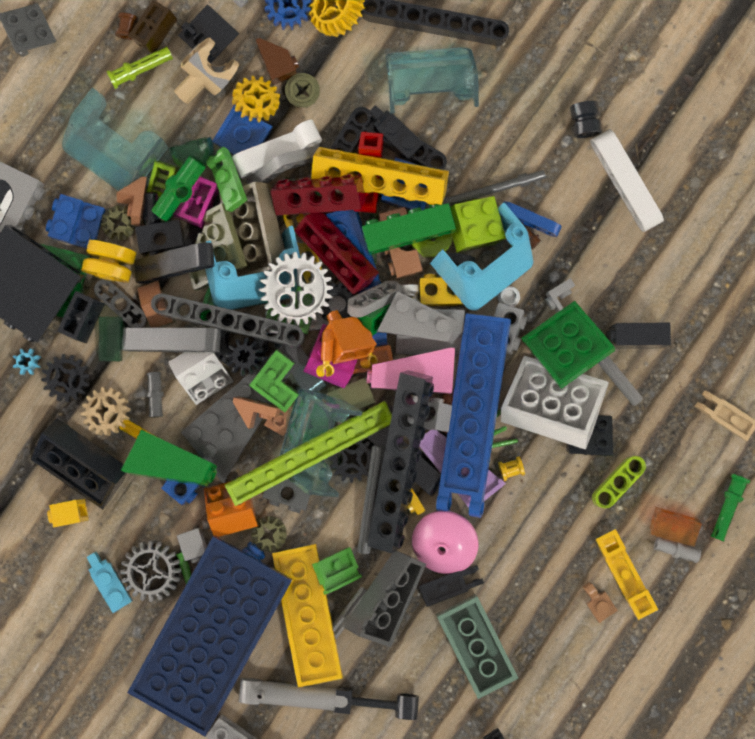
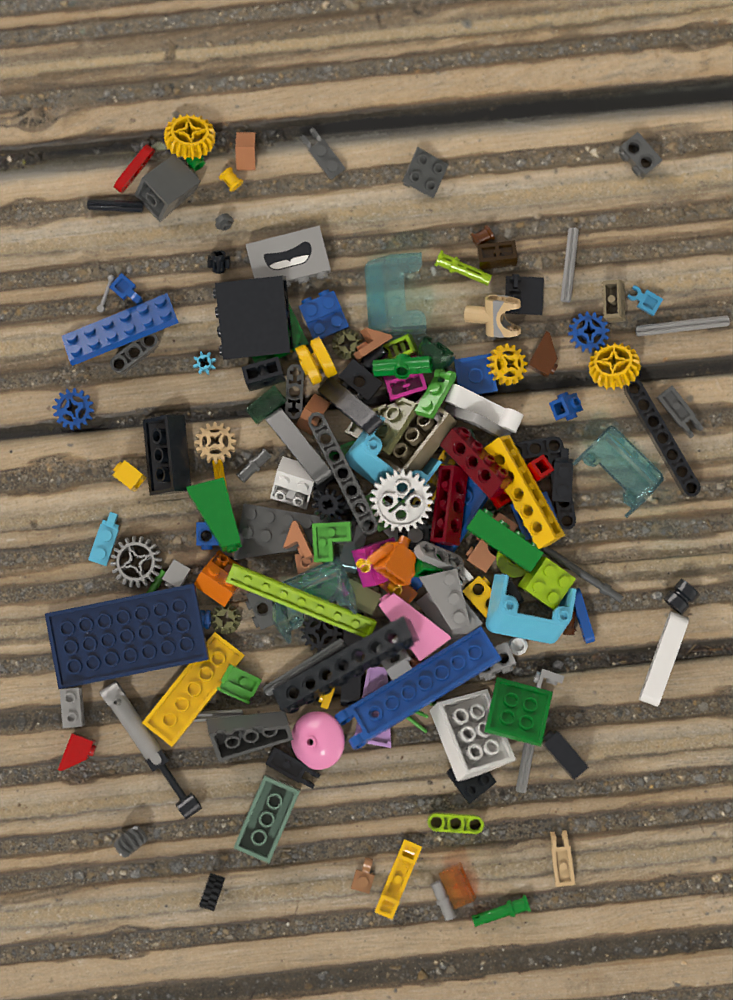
camera: 55 degrees right, 0 degrees up
black gear [41,354,91,402] -> none
olive gear [285,73,320,108] -> none
yellow bush [498,456,525,481] -> none
none -> blue brick [549,392,583,421]

